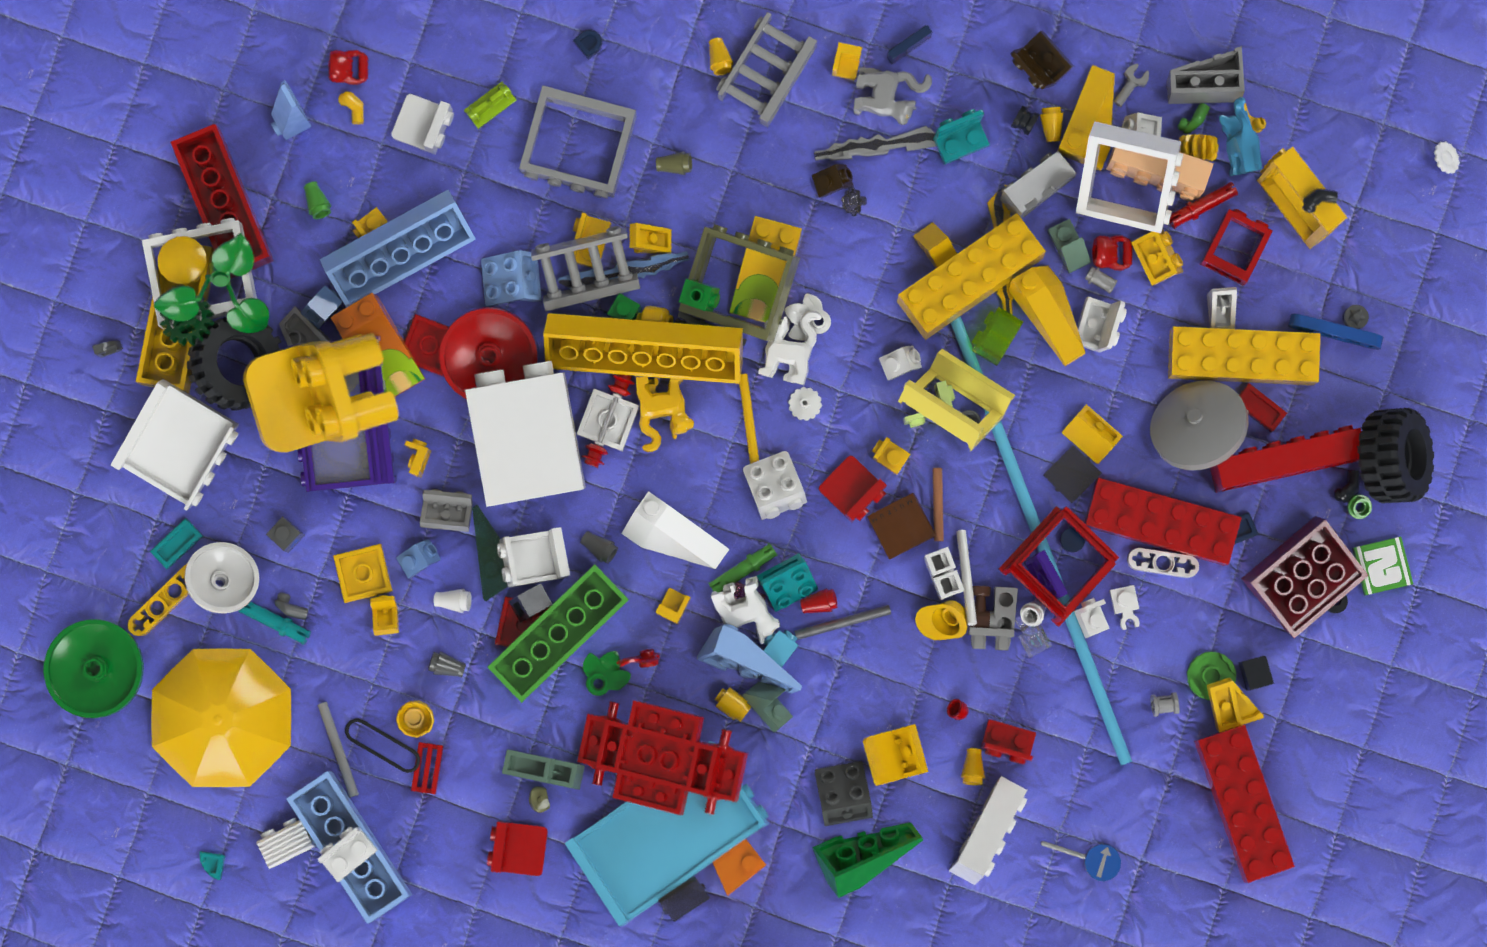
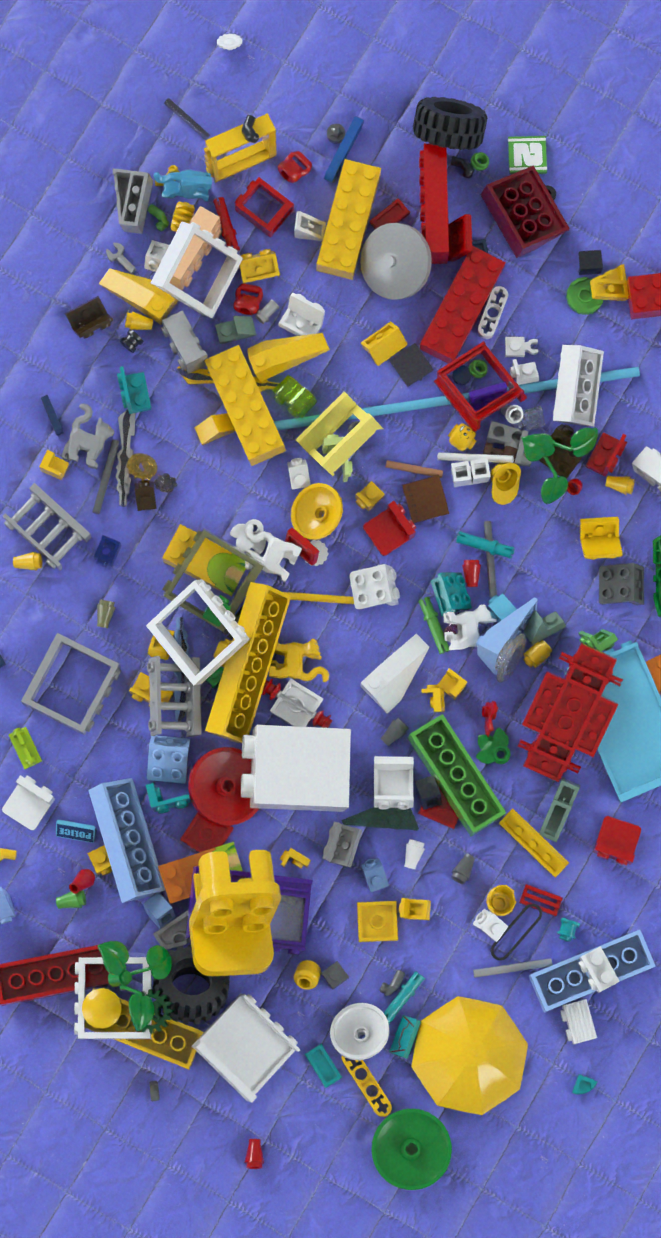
camera: 85 degrees left, 5 degrees down
olive piece [529,786,550,813] -> none
light grey bush [1150,692,1179,717] -> none
none -> slope [56,820,97,843]
none -> red cone [69,869,95,894]
none -> dark grey bar [93,440,119,514]
none -> clear blue brick [94,535,121,567]
none -> clear yellow gear [126,453,157,481]
none -> white window [146,579,250,686]
none -> teal bracket [146,783,192,814]
none -> clear smoke bar [164,98,210,140]
none -> red cone [244,1139,264,1169]
none -> red piece [278,151,312,183]
none -> red plate [285,527,320,566]
none -> yellow dish [291,483,343,540]
none -> yellow head [293,960,321,990]
none -> teal tile [389,1015,421,1059]
none -> yellow bracket [421,685,445,712]
none -> red tile [448,214,473,262]
none -> yellow head [448,423,477,451]
none -> teal pin [456,531,515,559]
none -> bright green plate [469,360,487,378]
none -> white bracket [473,909,508,942]
none -> clear wheel [495,633,526,683]
none -> yellow plate [499,808,569,878]
none -> green plant [522,427,598,504]
none -> dark brown bracket [539,424,583,479]
none -> white slope [553,345,604,427]
none -> teal brick [557,918,580,942]
none -> bright green bracket [578,629,618,652]

